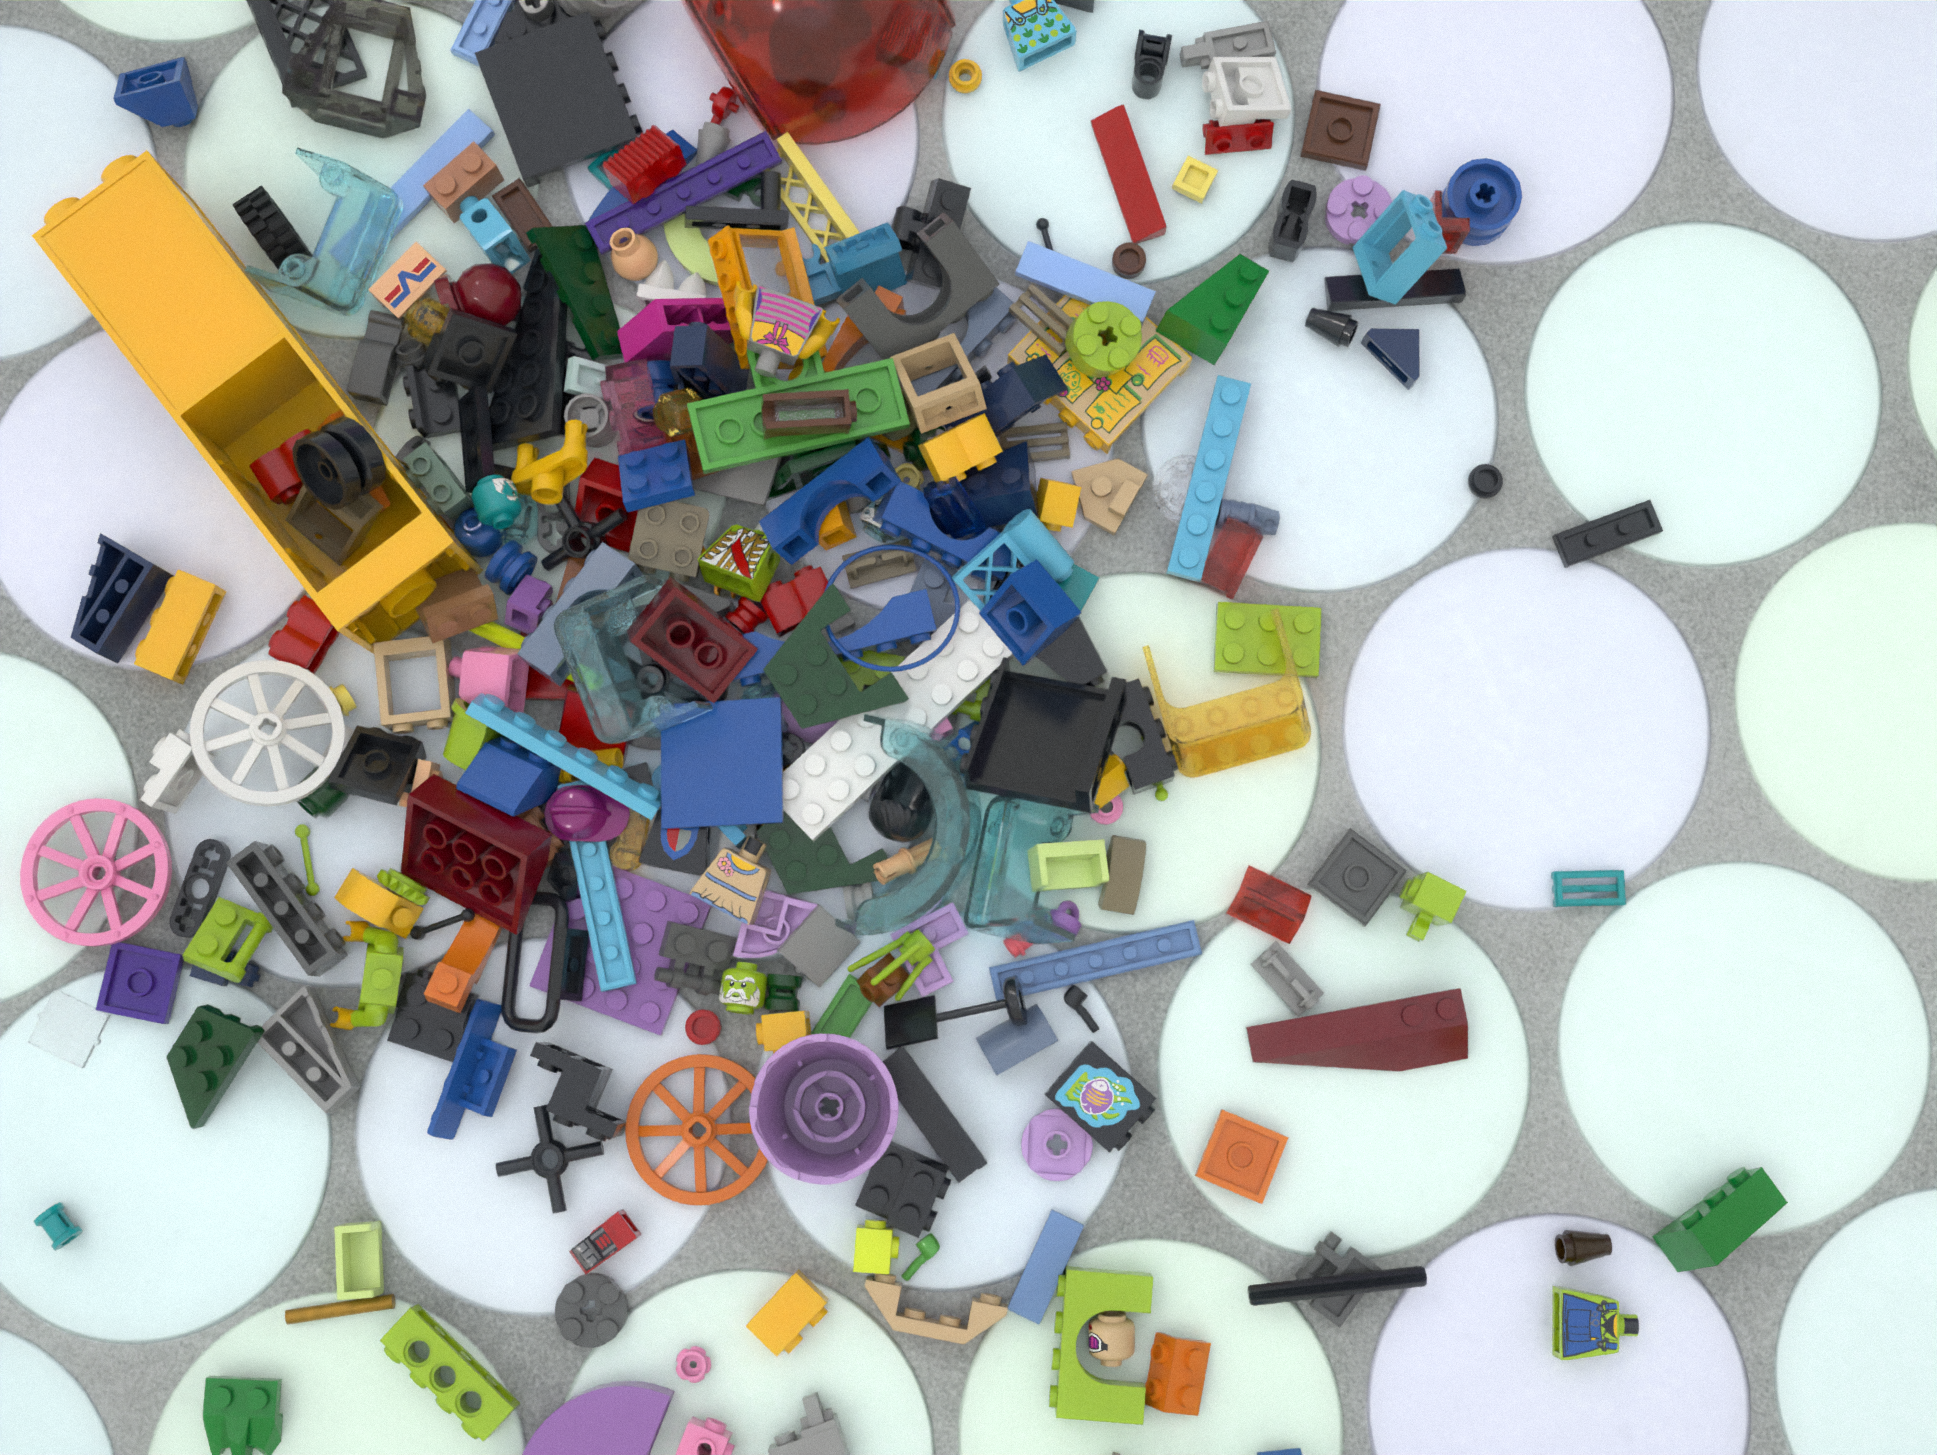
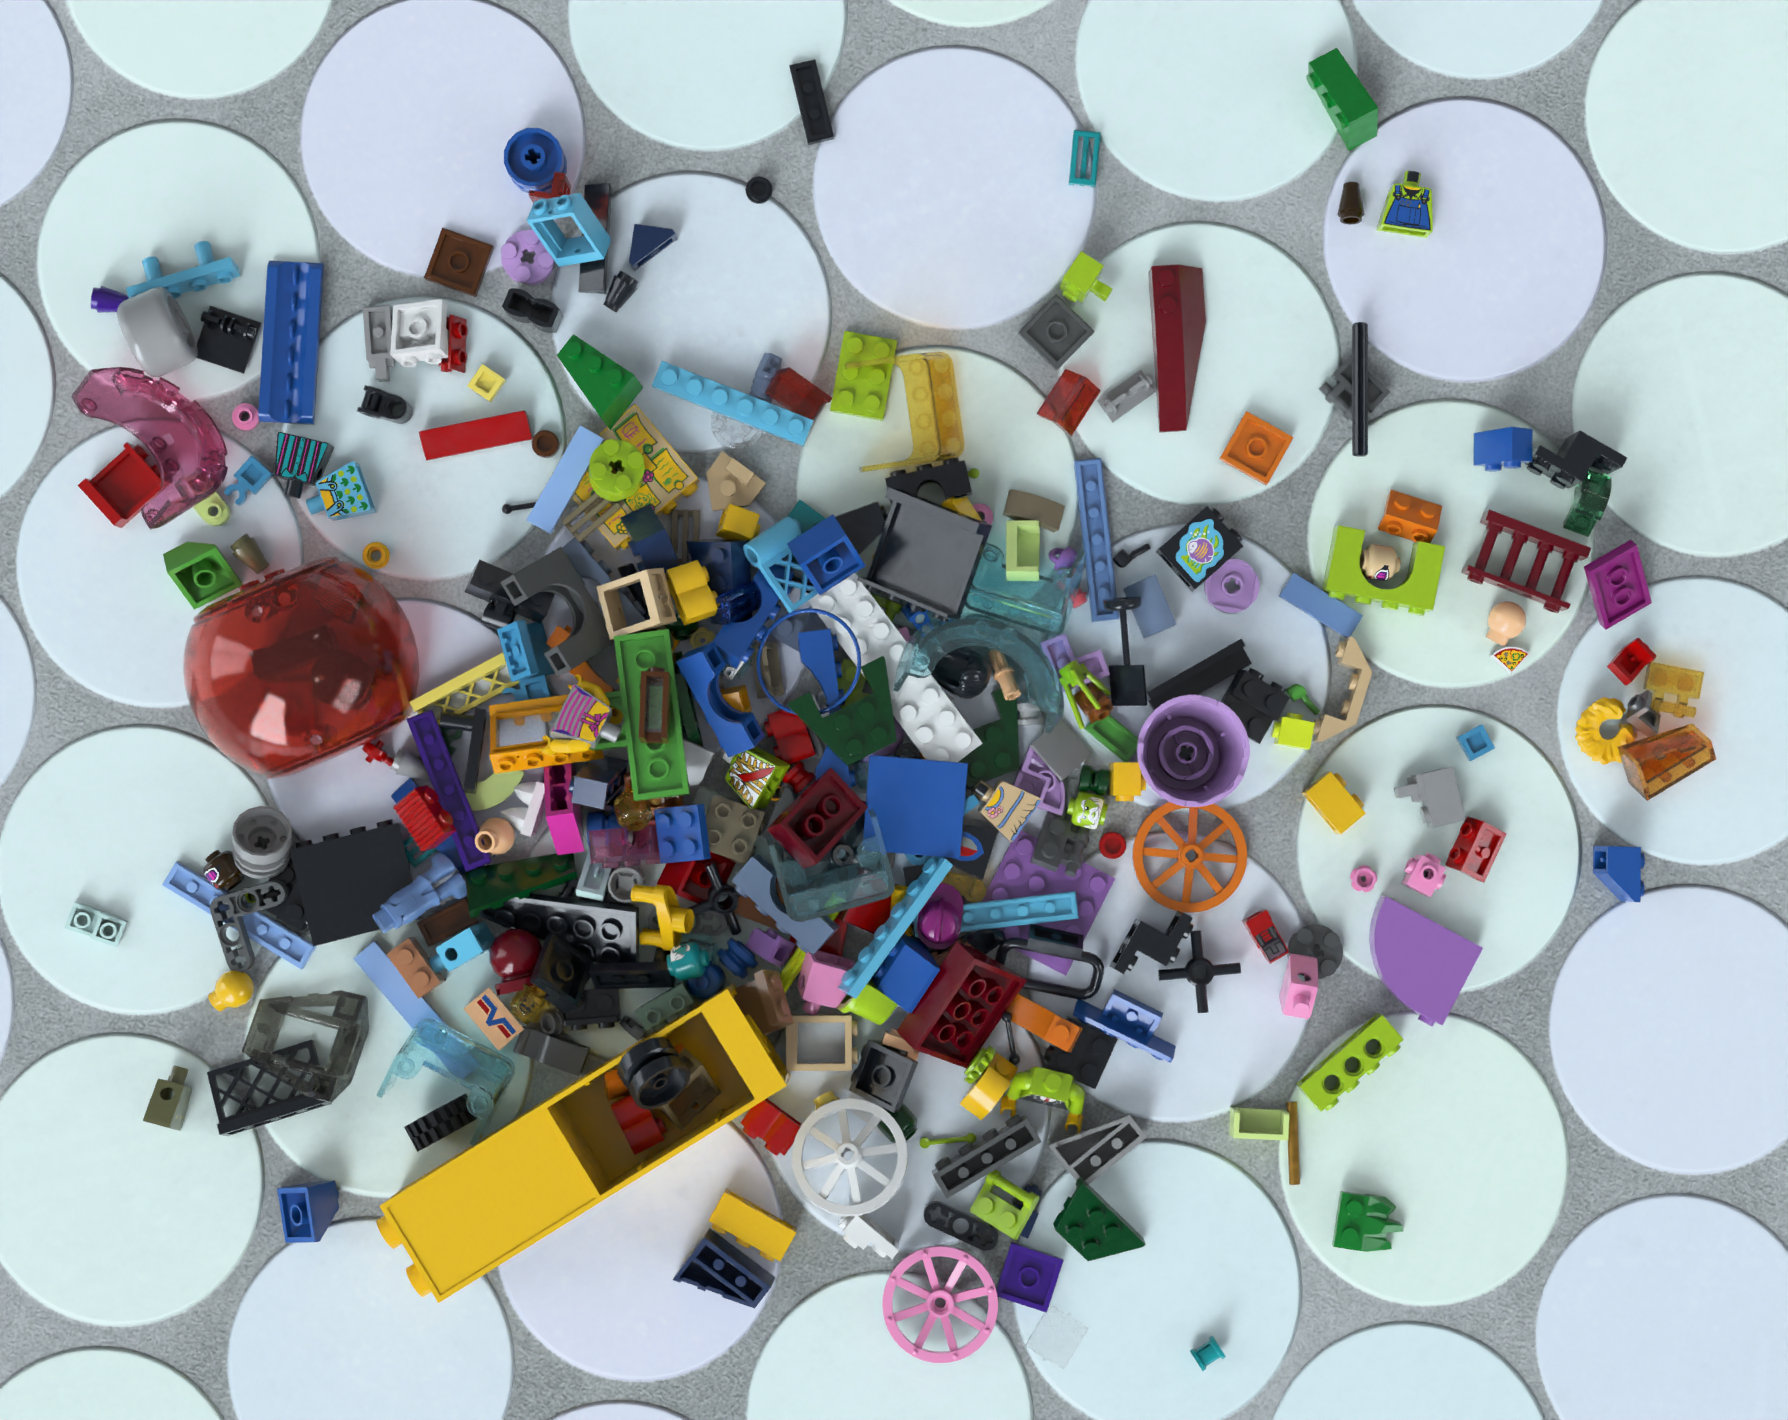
camera: 90 degrees left, 5 degrees up
none -> medium blue piece [372,852,467,933]
none -> bright pink torso [1279,953,1318,1019]

